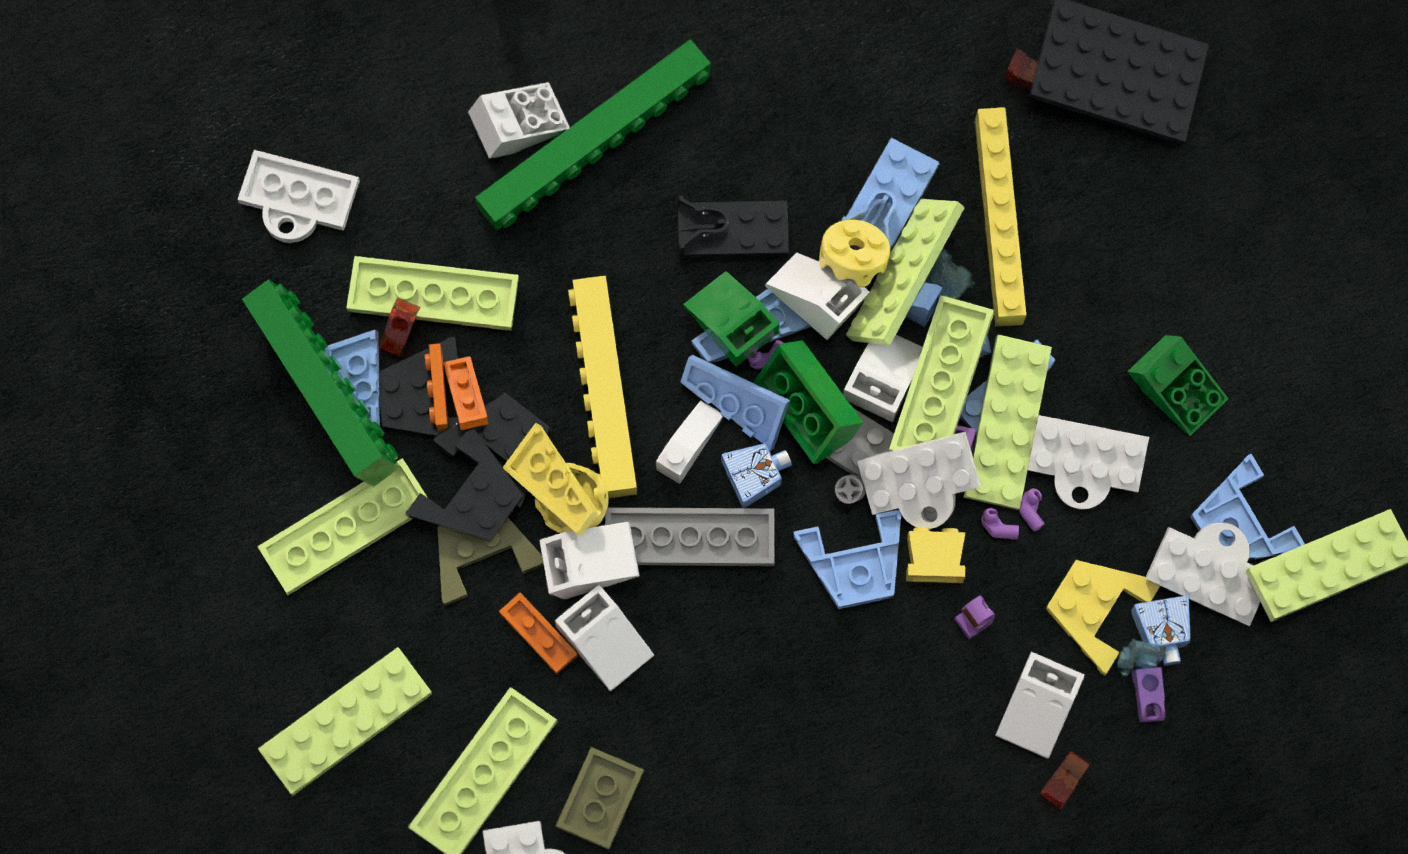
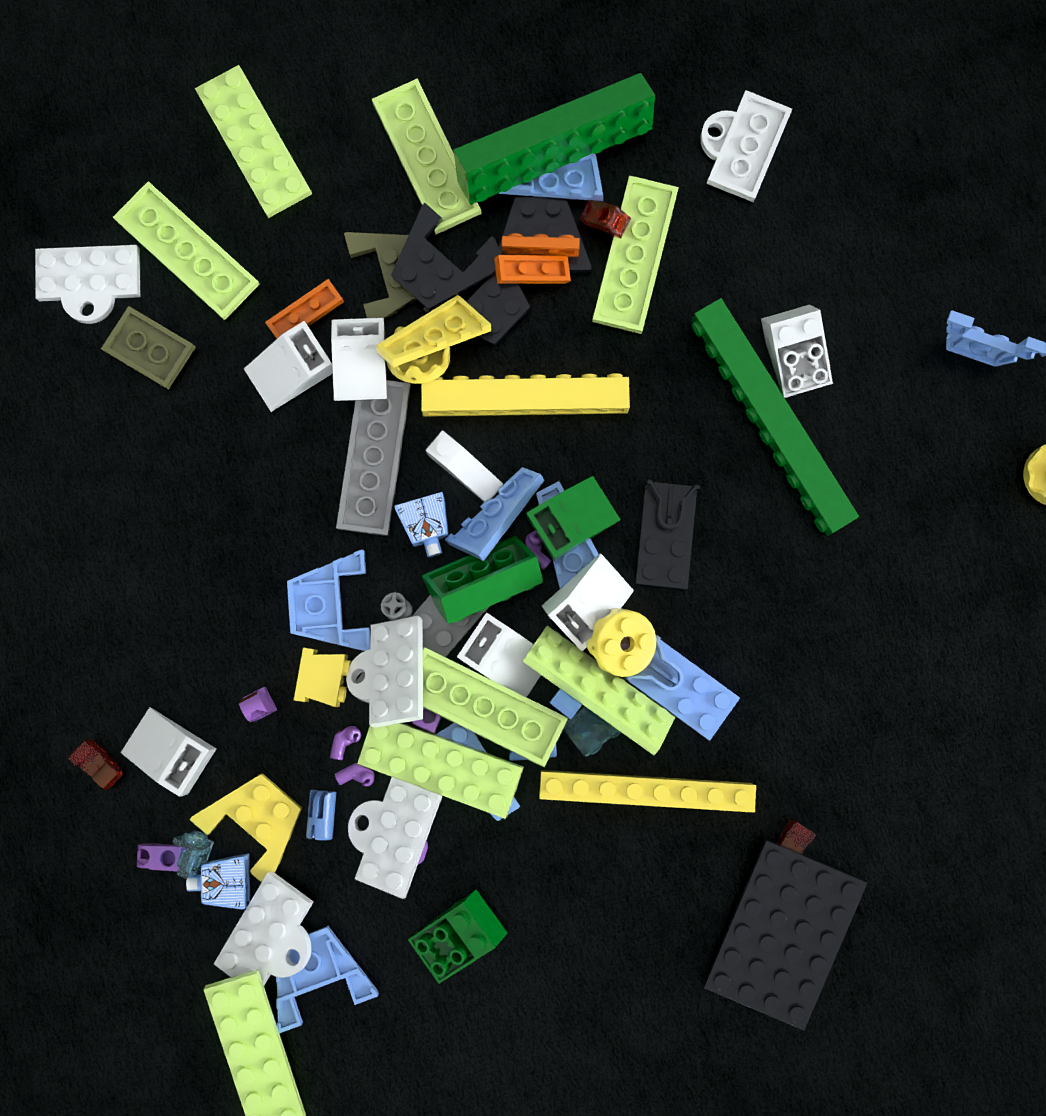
camera: 100 degrees right, 10 degrees up
none -> medium blue arm [306,790,336,840]

